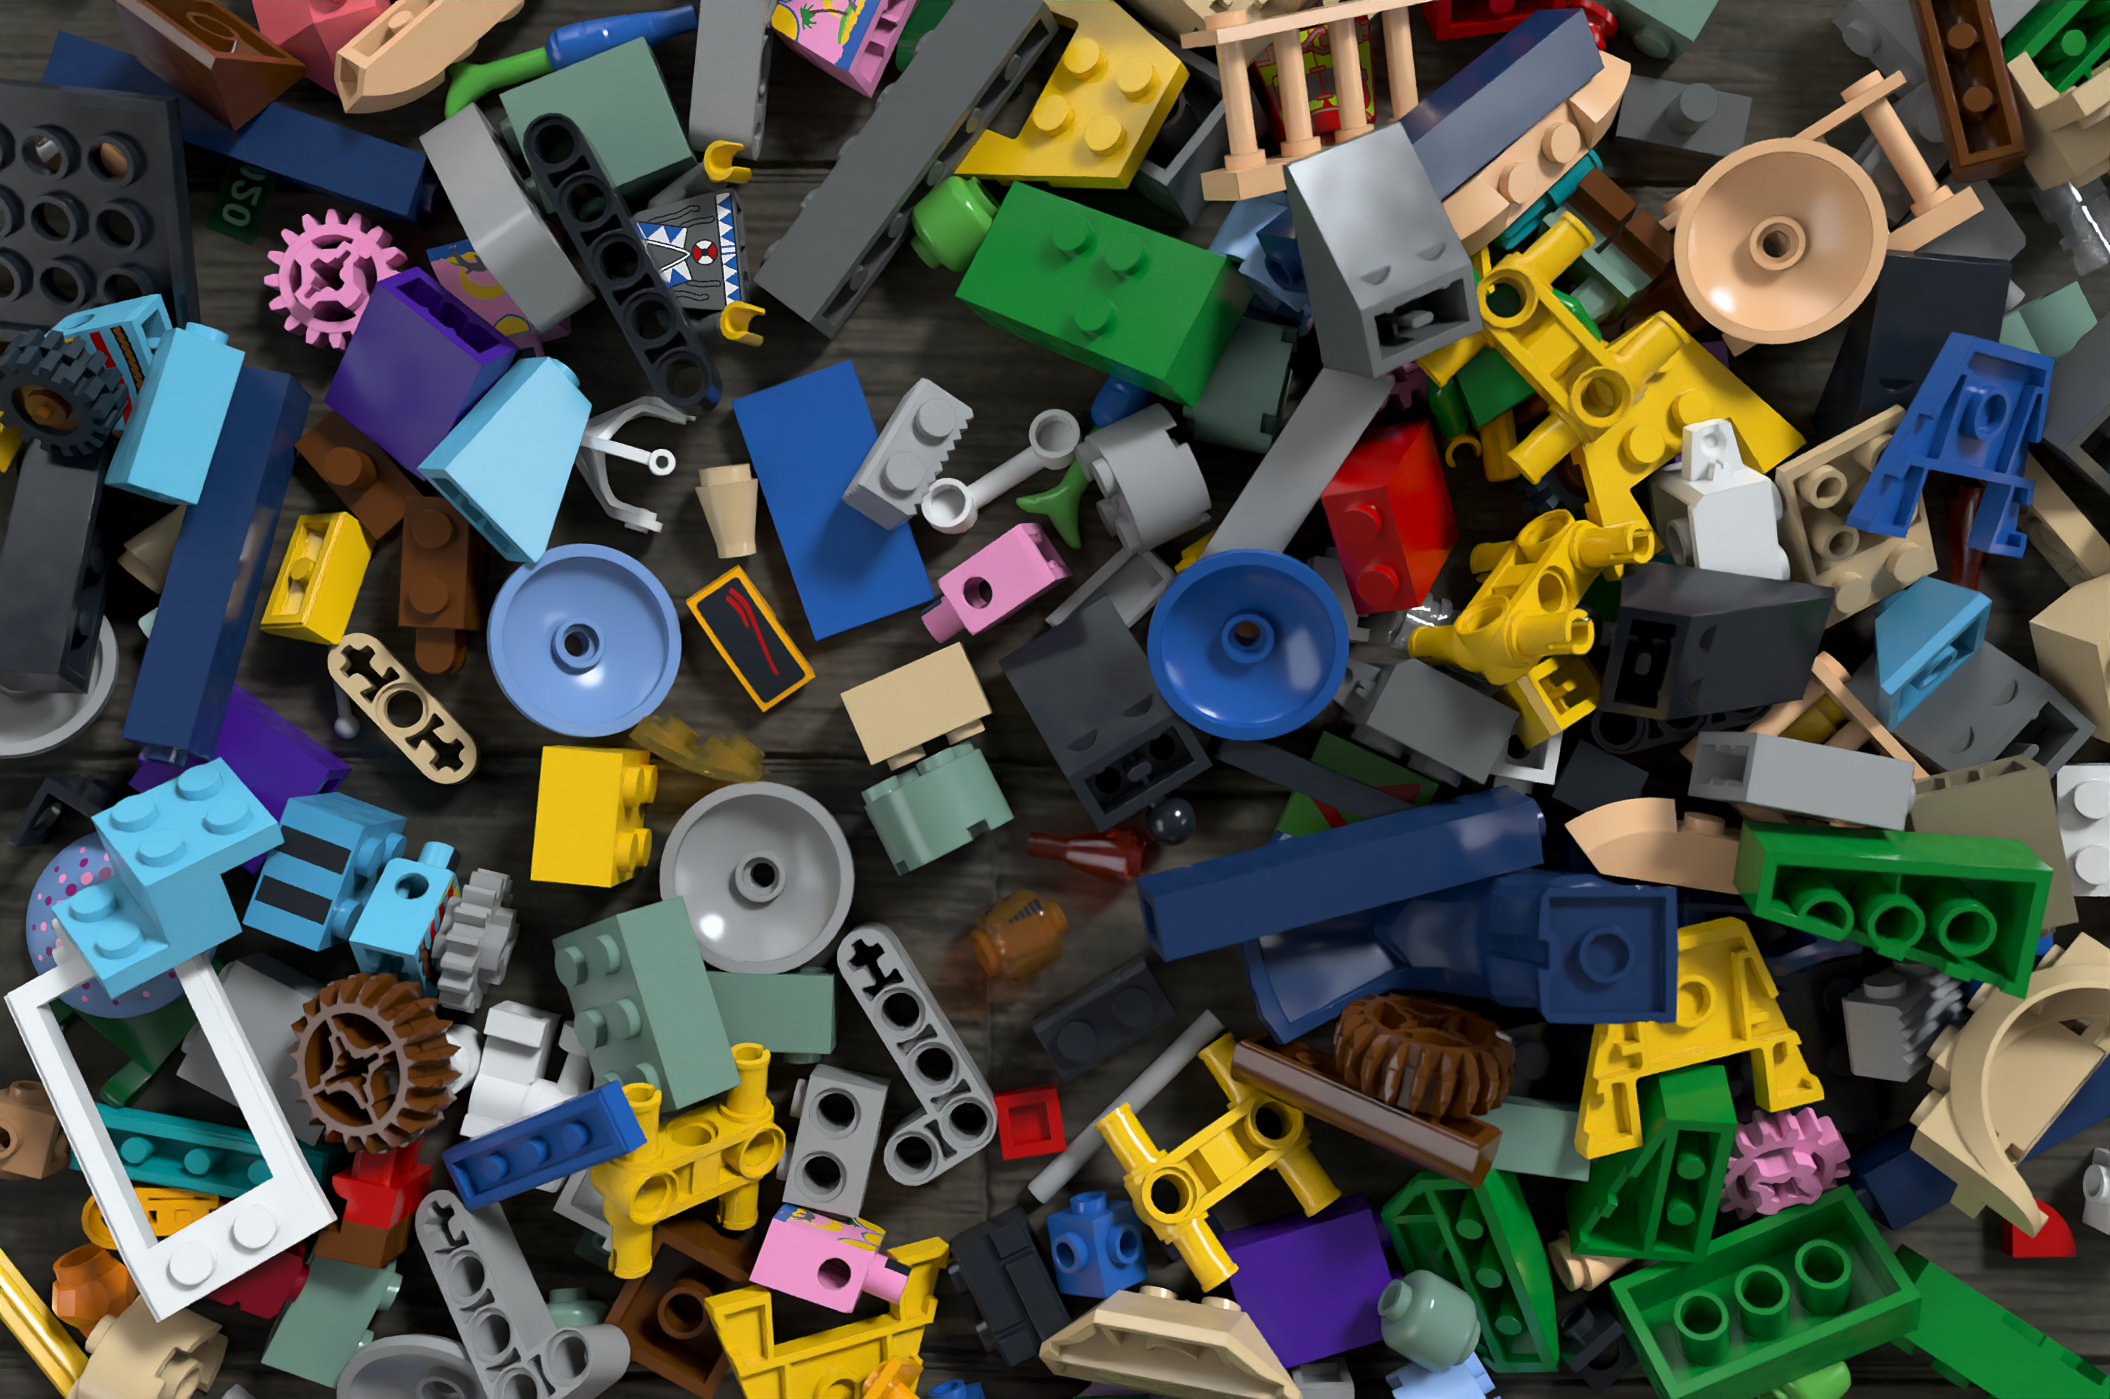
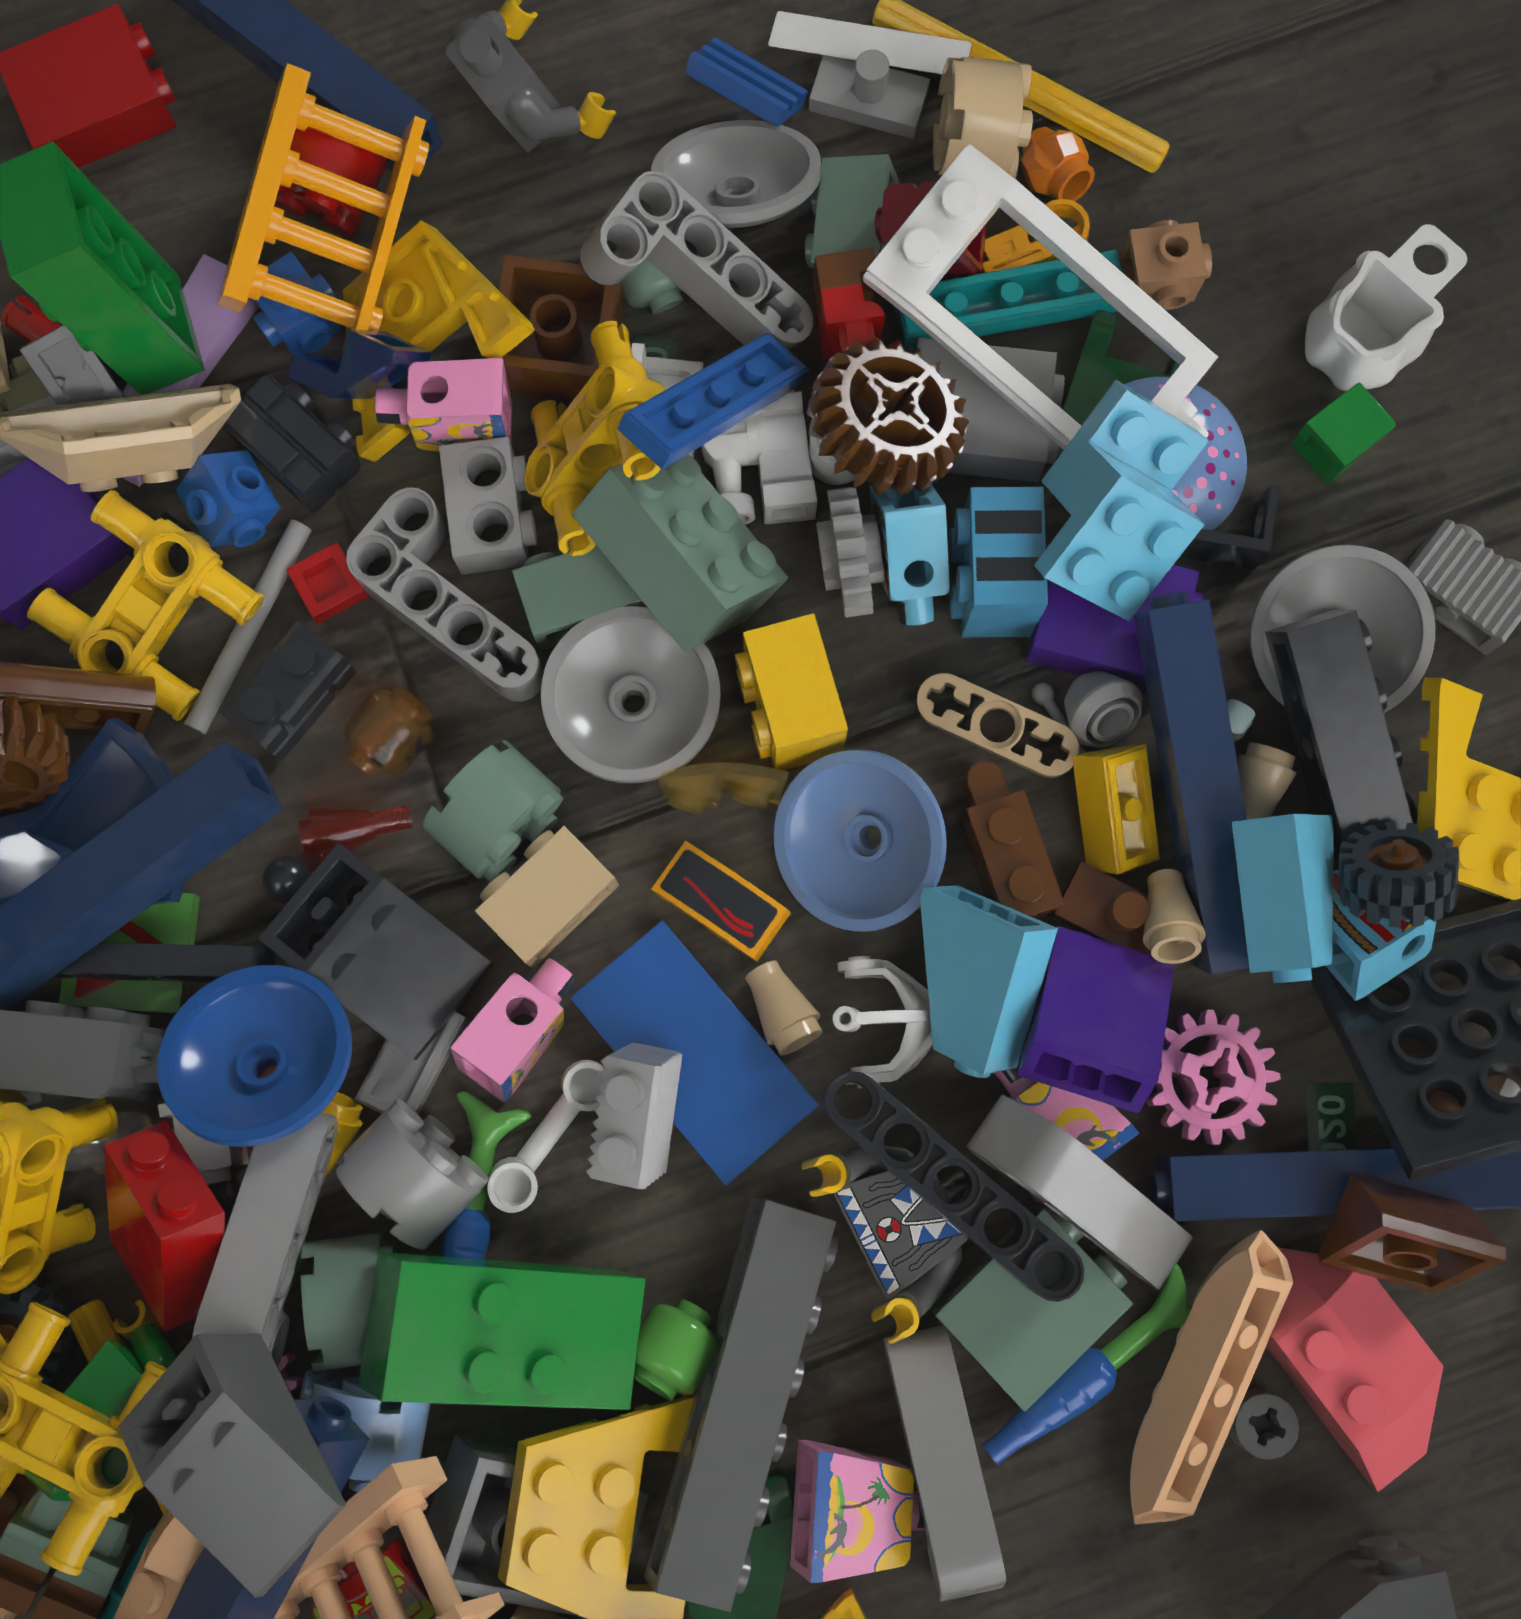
camera: 160 degrees right, 10 degrees down
none -> clear blue slope [289,330,432,399]
none -> light grey cone [1064,671,1143,747]
none -> tan cone [1143,869,1206,964]

